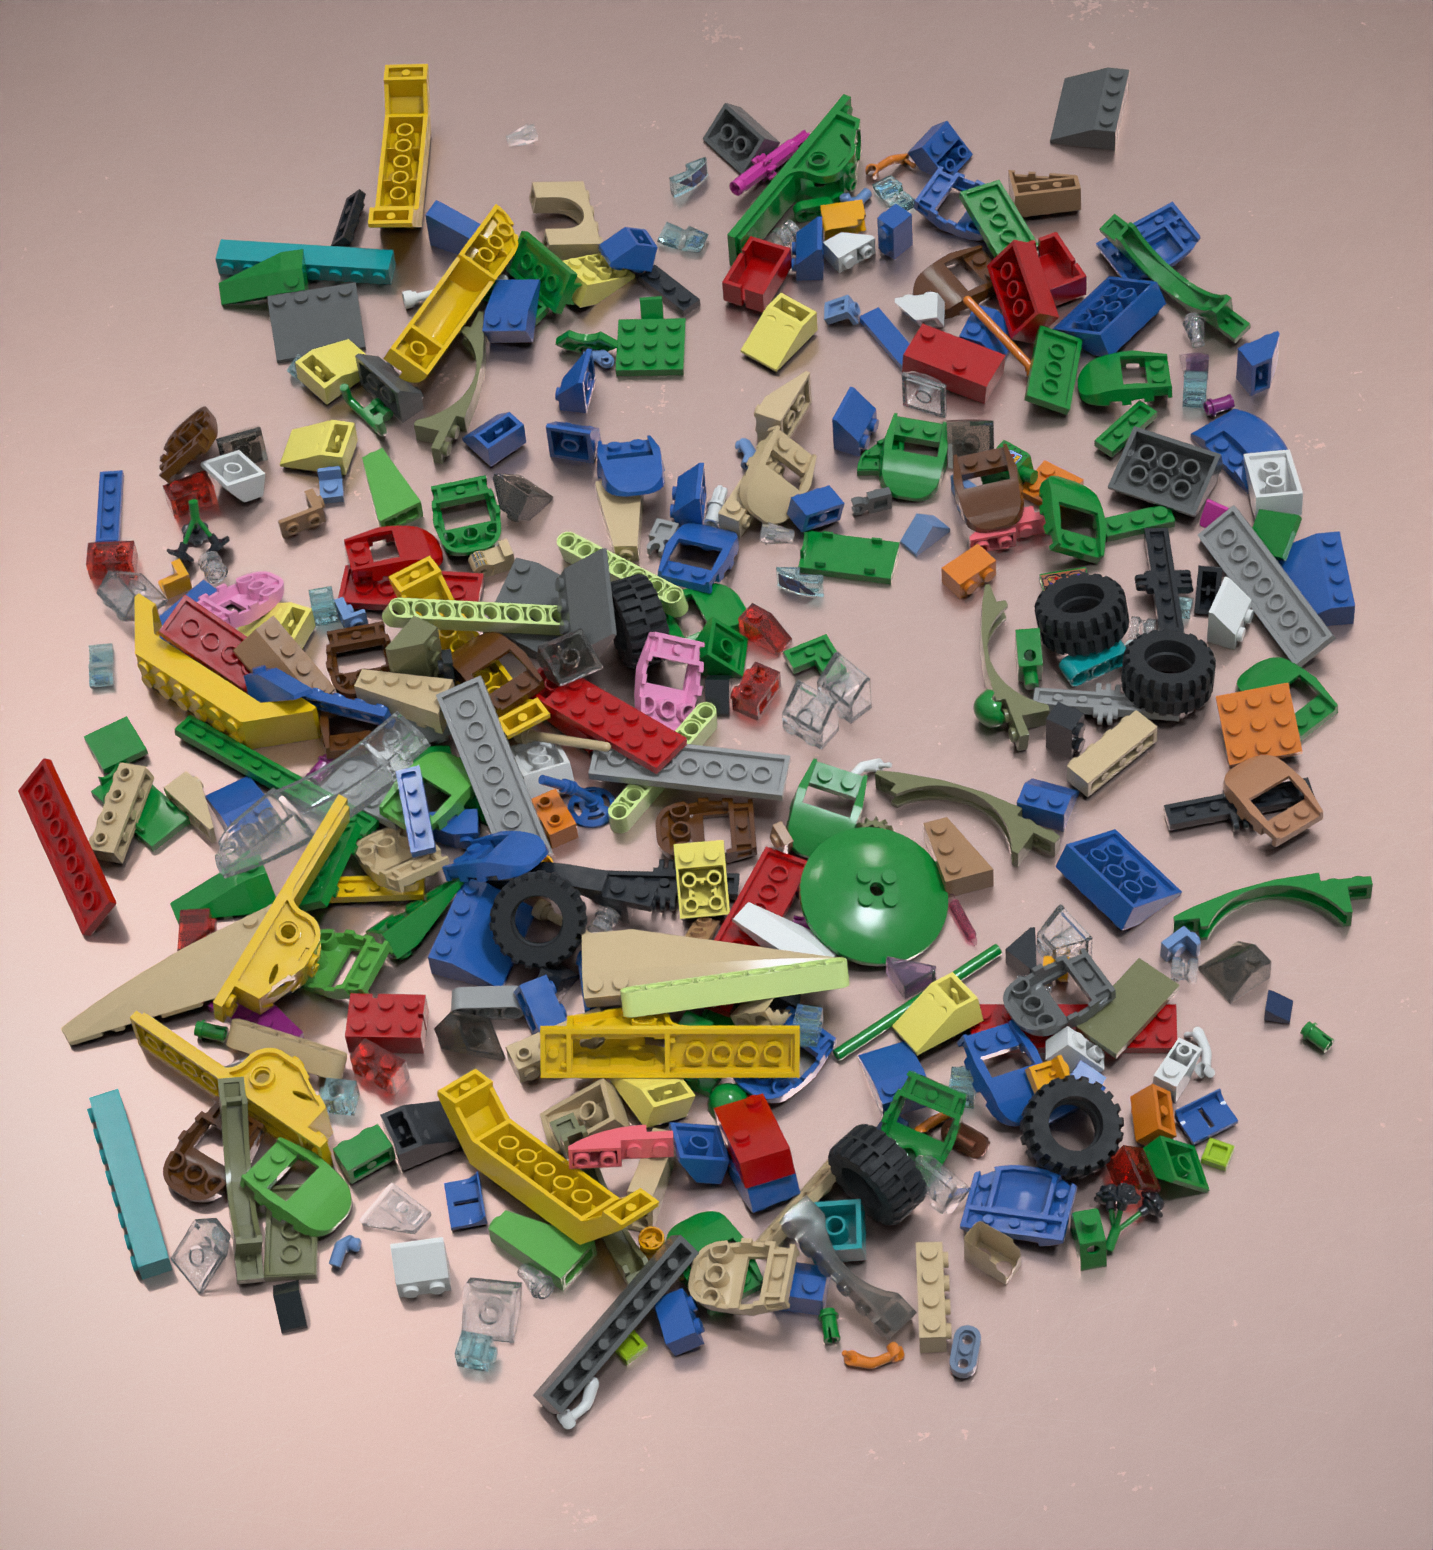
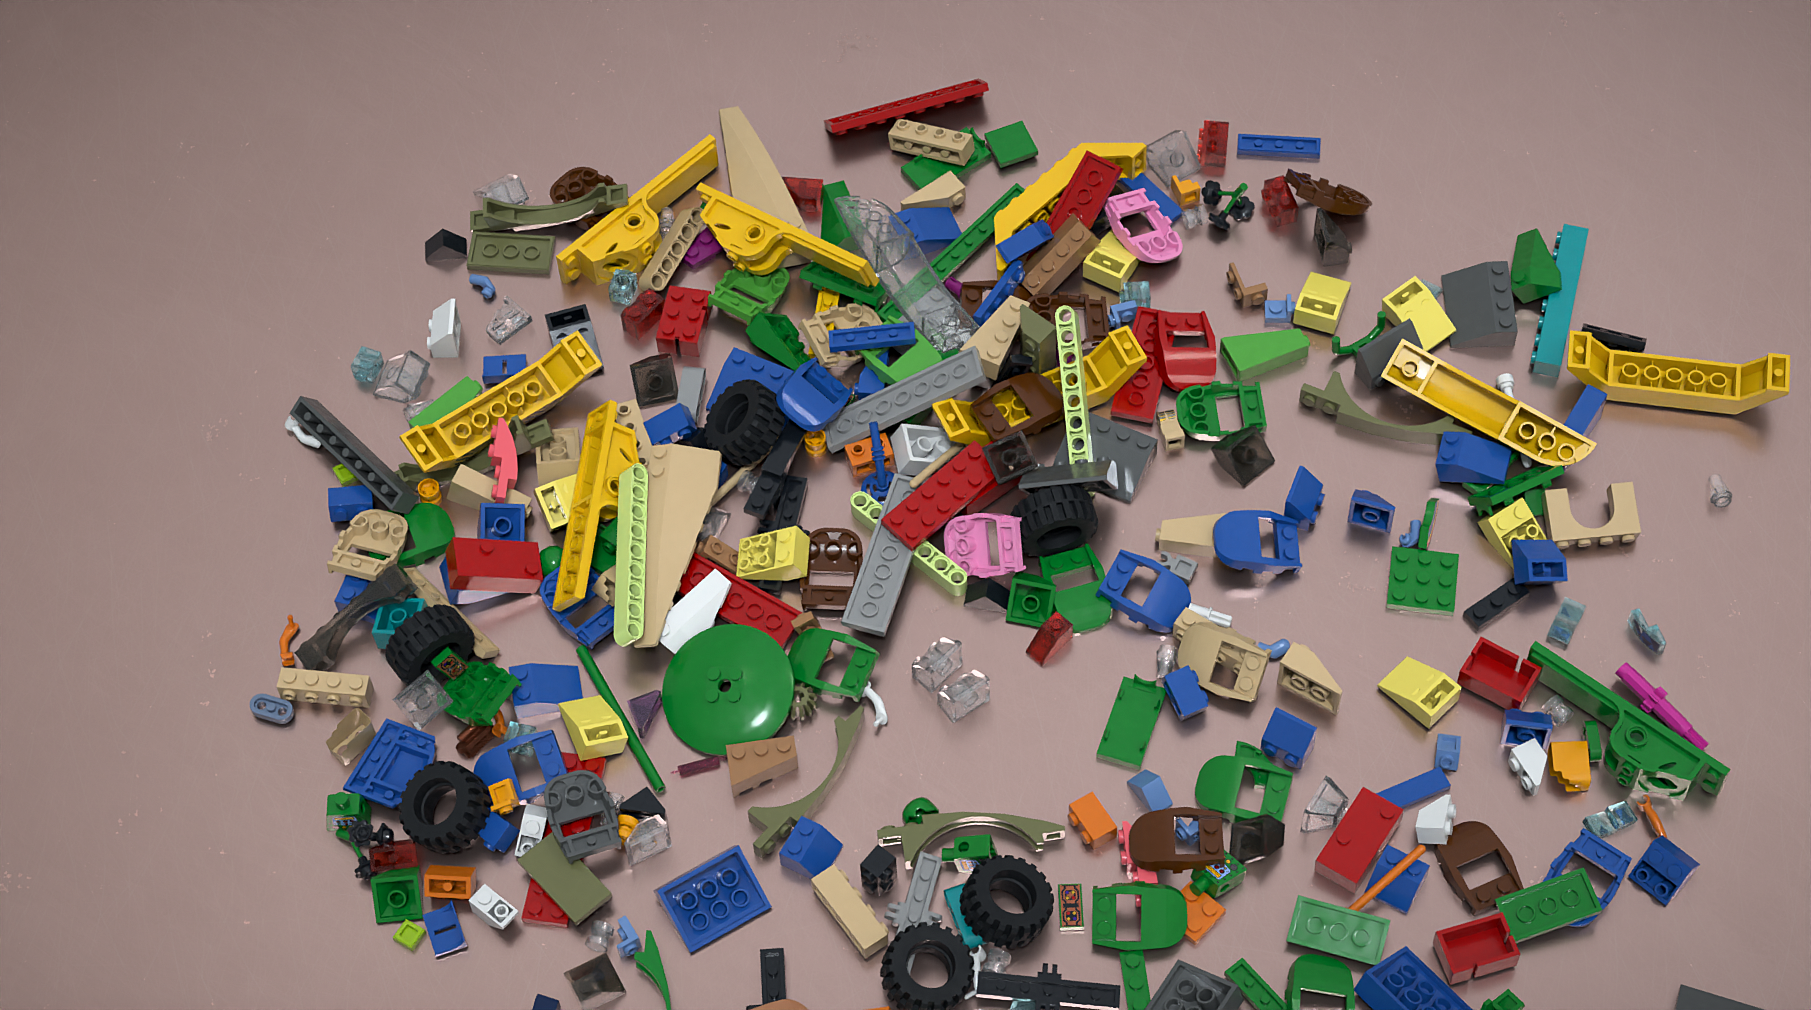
camera: 95 degrees right, 5 degrees up
teal brick [87,1088,173,1280] -> none
clear light blue slope [88,643,114,688] -> none
white slope [201,450,265,502] -> none
bright green slope [240,1137,352,1237] -> none
green brick [333,1123,396,1184] -> none
blue slope [462,412,527,466] -> none
yellowish green beam [557,532,689,618] -> none
green slope [640,296,664,319] -> none
blue slope [670,463,707,528] -> none
dark grey slope [703,103,780,174] -> none
clear red brick [730,661,781,721] -> none
clear light blue slope [776,567,824,597] -> none
green plate [783,634,847,682] -> none
clear light blue brick [793,1004,824,1047] -> none
green pin [818,1308,841,1344] -> none
medium blue arm [839,188,872,204] -> none
dark grey plate [851,487,892,515] -> none
blue brick [877,204,913,260] -> none
red brick [987,240,1059,343] -> none
medium nougat wedge [1008,170,1081,217] -> none
white piece [1184,1027,1215,1078] -> none

